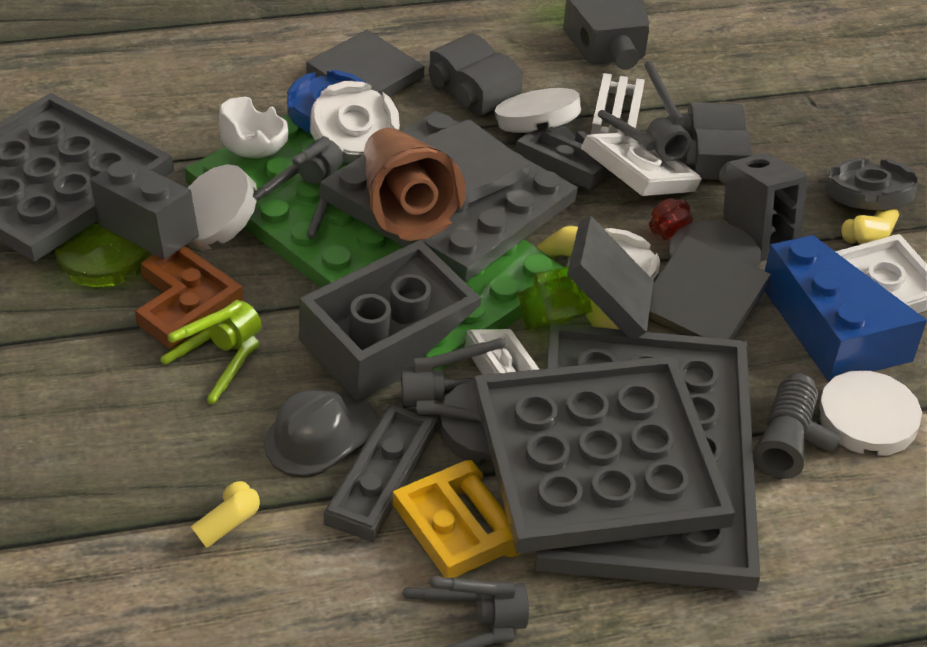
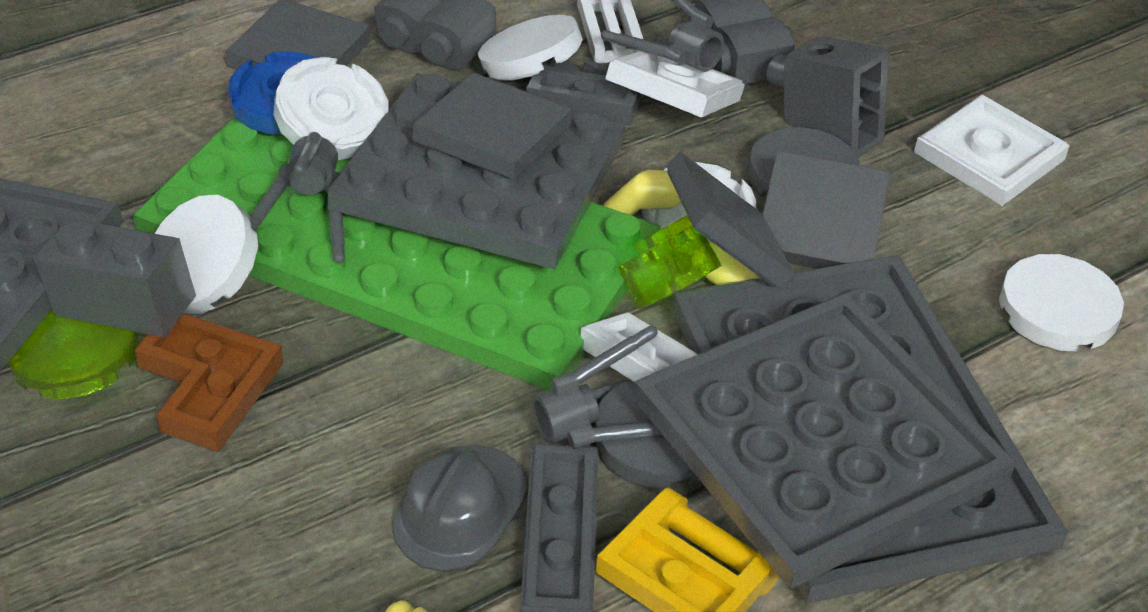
camera: 20 degrees left, 0 degrees up
lime plant [160,300,262,405] -> none
white hair [219,97,288,158] -> none
dark grey slope [299,239,481,402] -> none
nougat cone [364,128,466,241] -> none
clear red plate [648,198,693,240] -> none
dark grey piece [753,373,840,479] -> none
blue wedge [764,235,927,382] -> none
dark grey tile [827,158,918,210] -> none
light yellow arm [841,208,899,244] -> none

